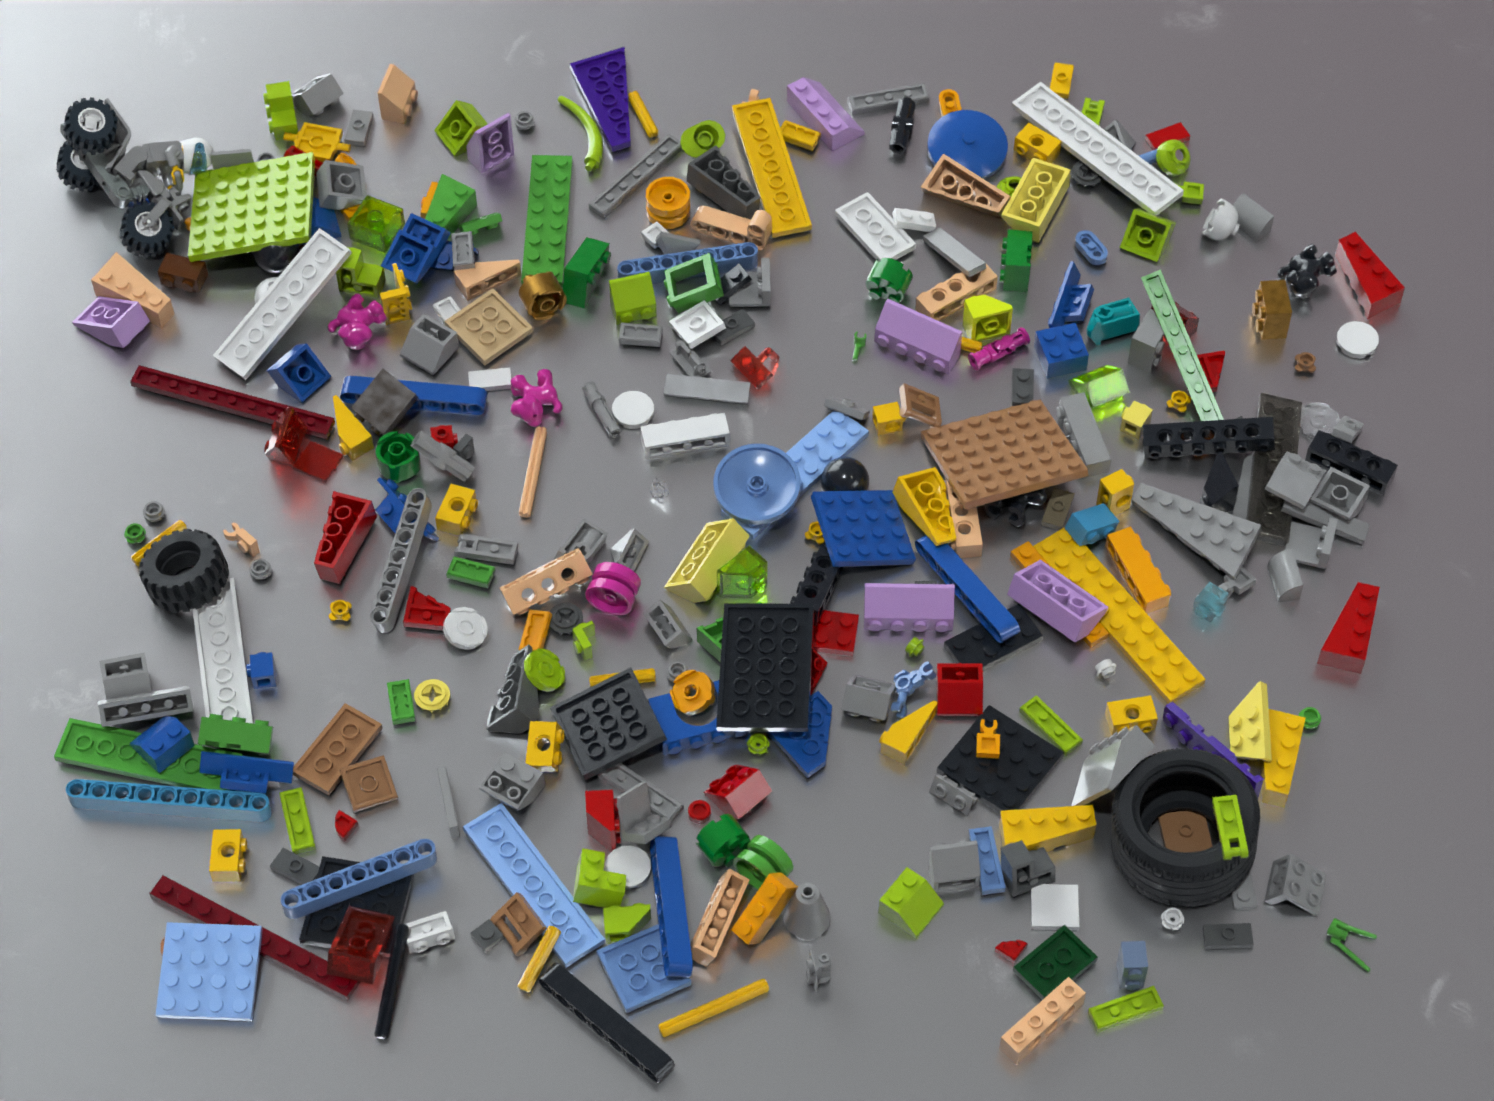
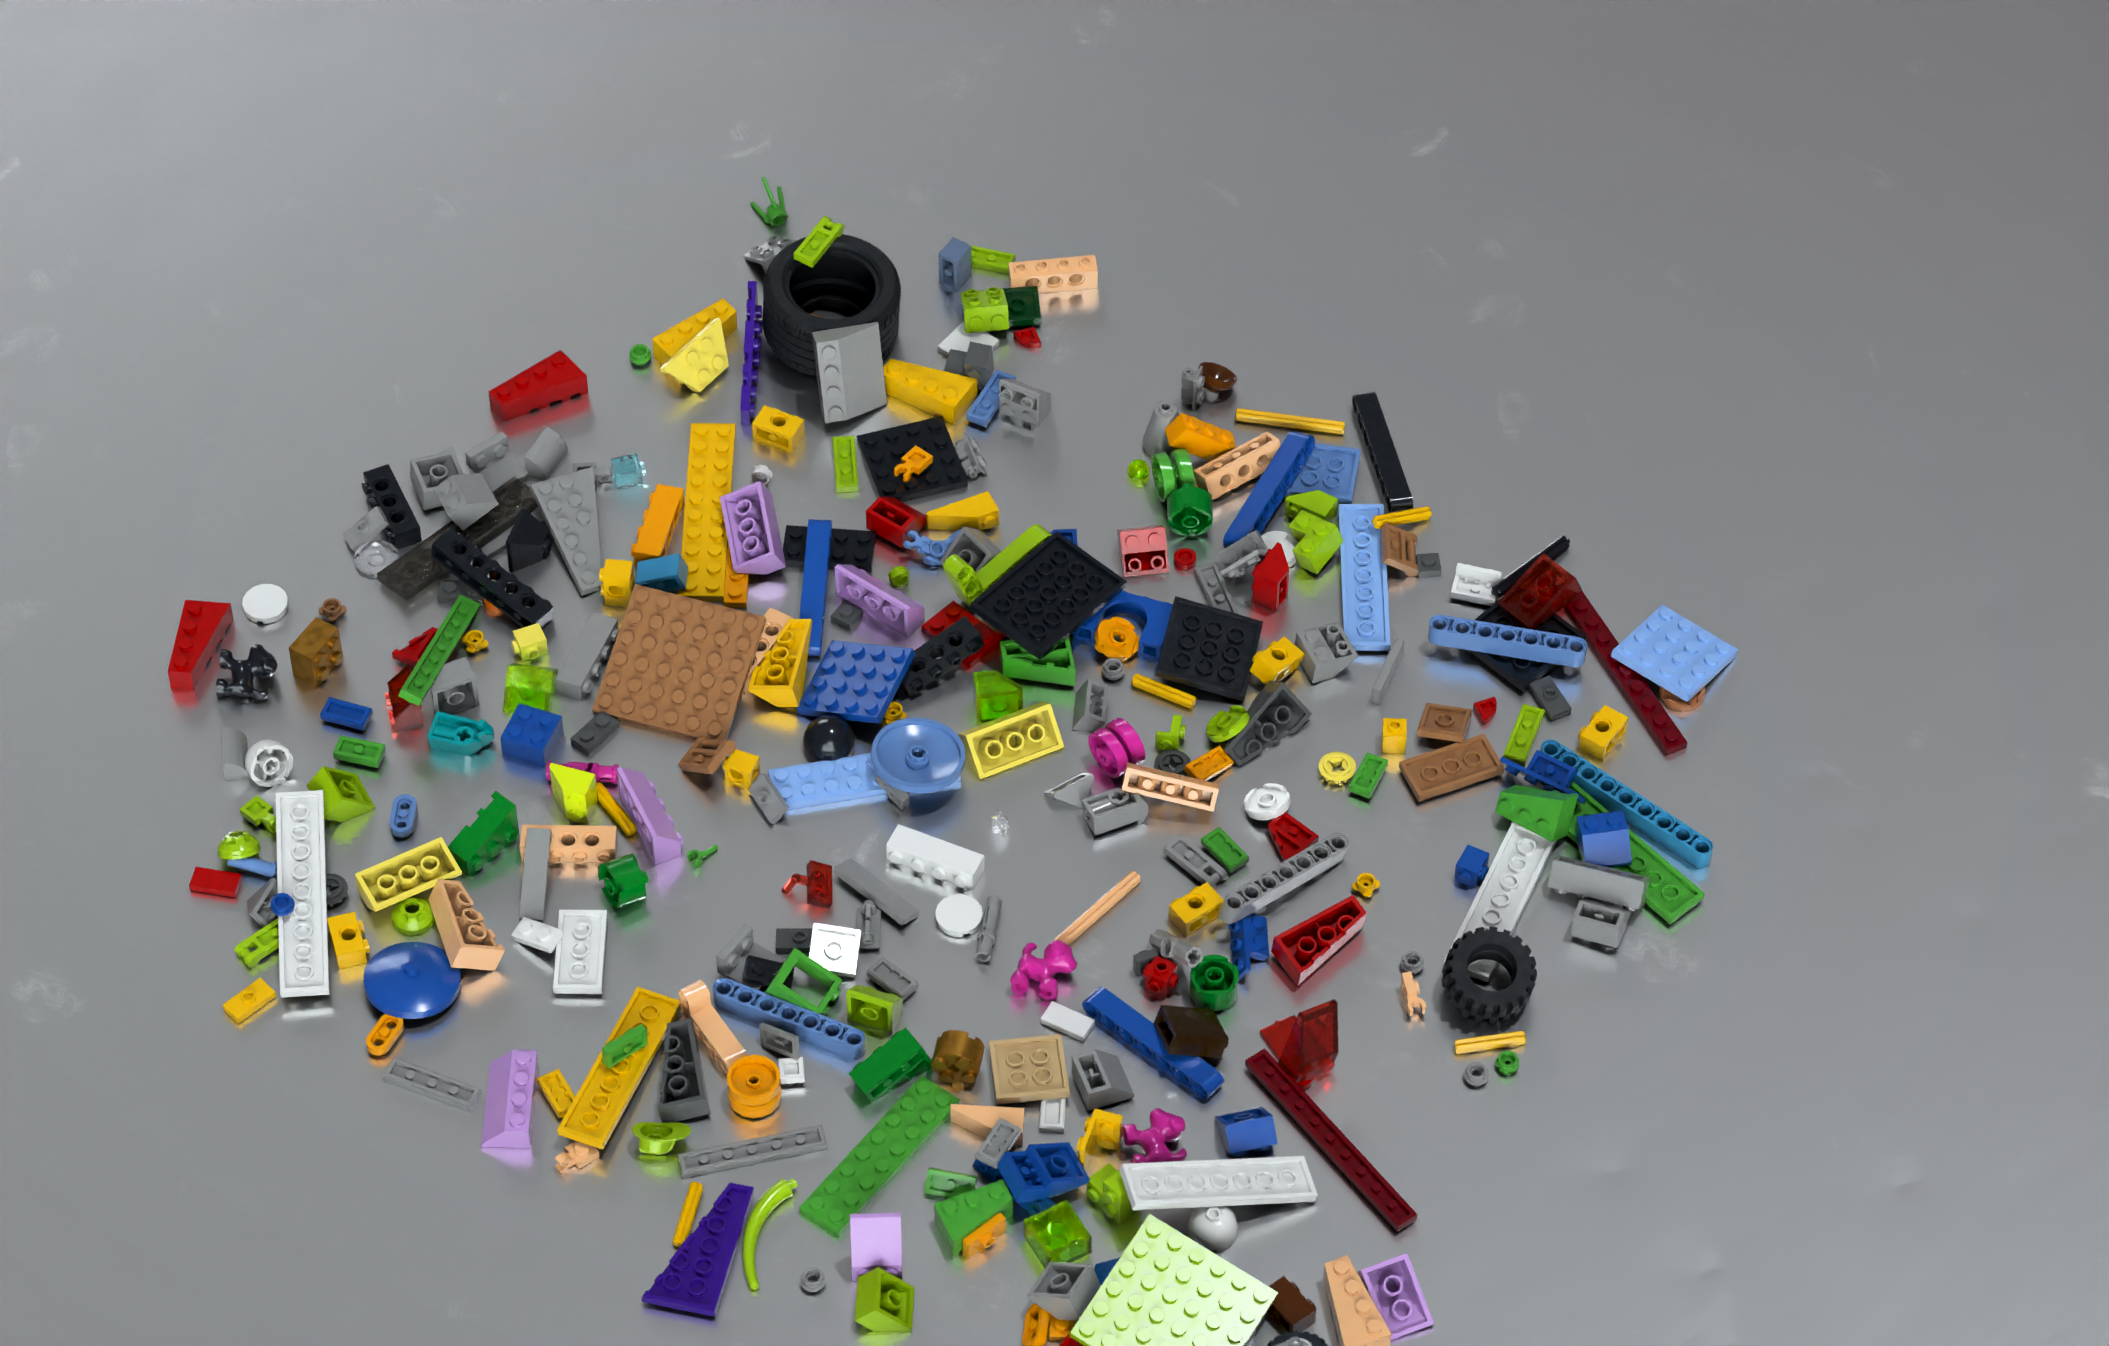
camera: 145 degrees left, 5 degrees down
yellow slope [333,395,374,461] -> none
lime slope [878,867,944,939] -> none
black piece [889,97,916,154] -> none
blue bracket [1048,261,1094,328] -> none
none -> blue plate [270,893,295,916]
none -> blue plate [320,697,373,731]
none -> bright green plate [333,735,386,768]
none -> bright green plate [602,1024,648,1069]
none -> lime beam [943,524,1052,607]
none -> lime bracket [960,287,1009,333]
none -> clear neon green plate [1127,459,1150,480]
none -> reddish brown piece [1198,362,1237,394]
none -> yellow brick [1382,718,1407,754]

